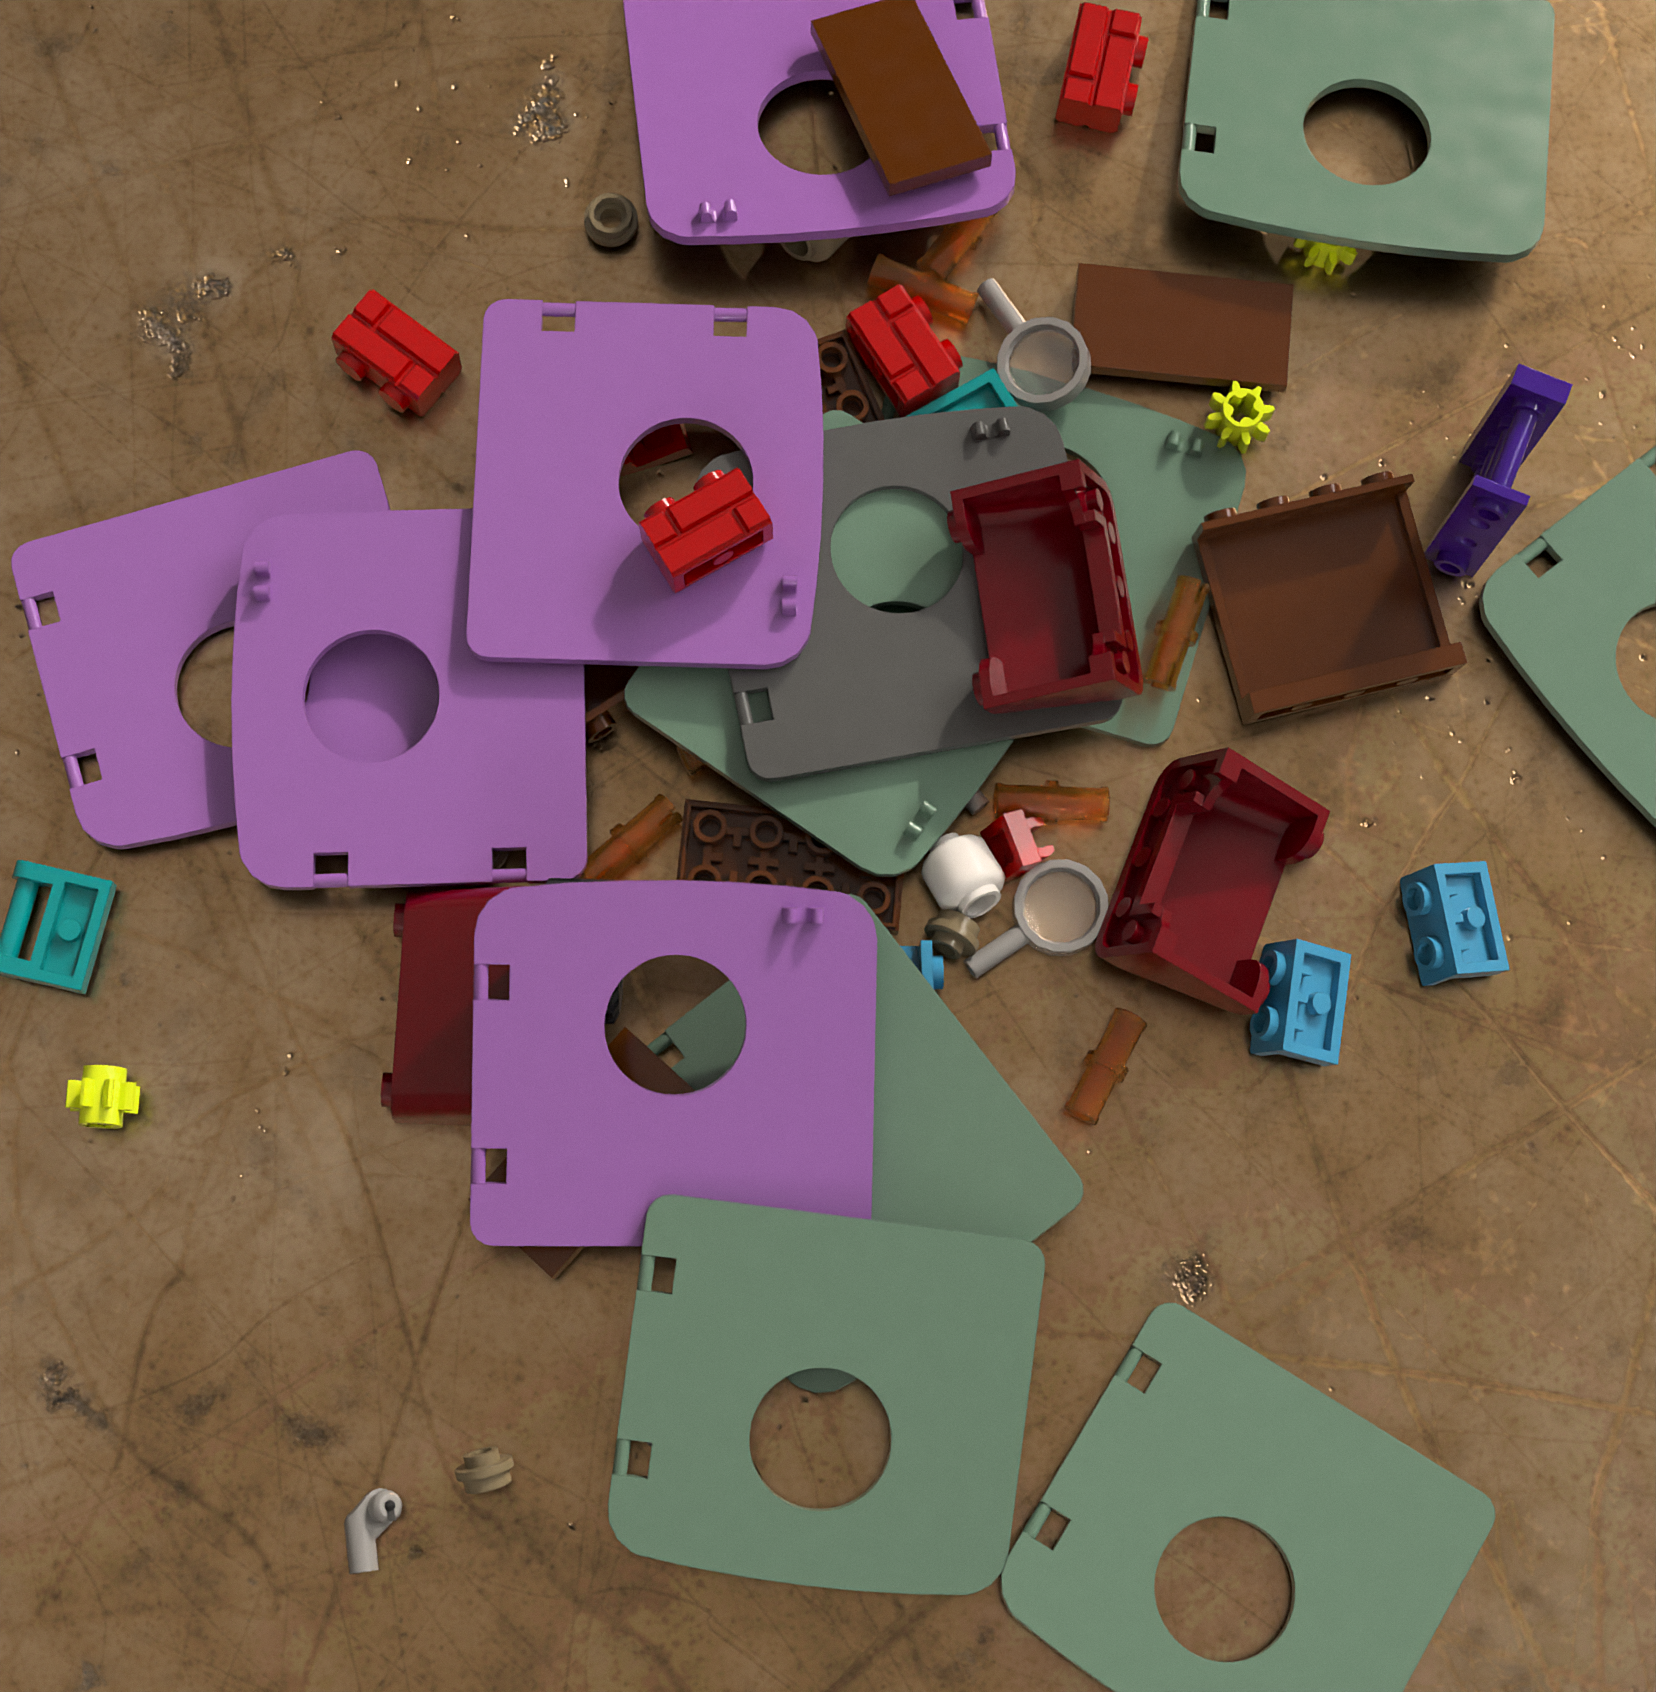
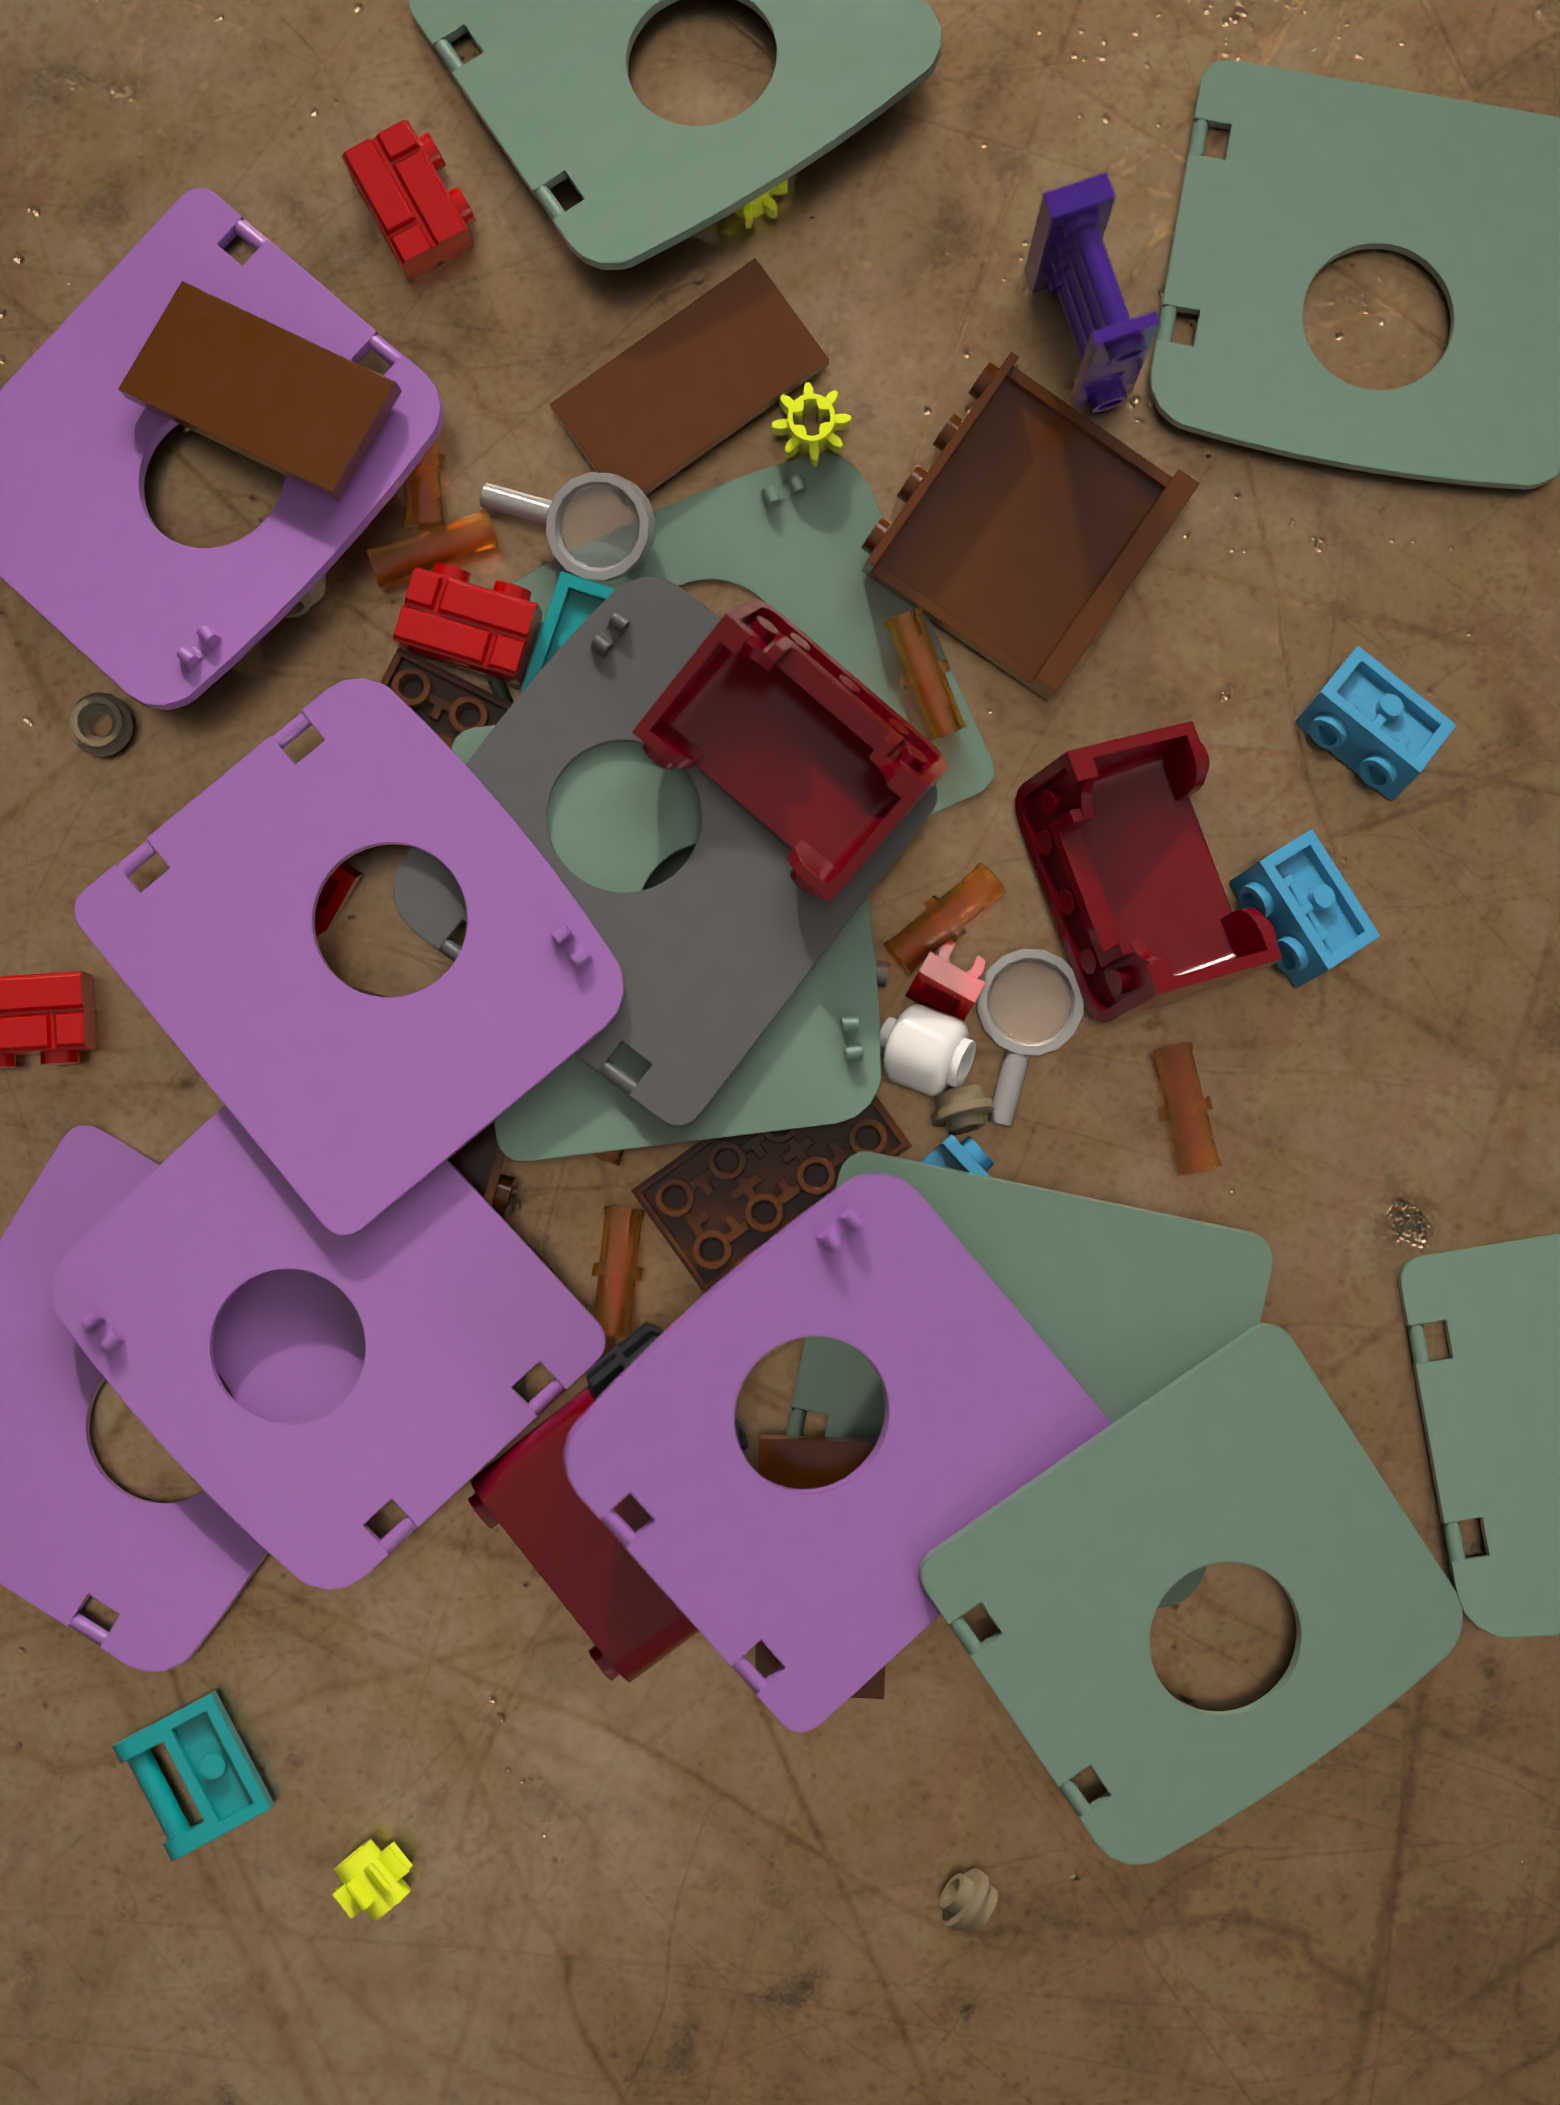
camera: 30 degrees left, 10 degrees up
light grey arm [344,1488,402,1574] -> none
red brick [639,467,773,594] -> none

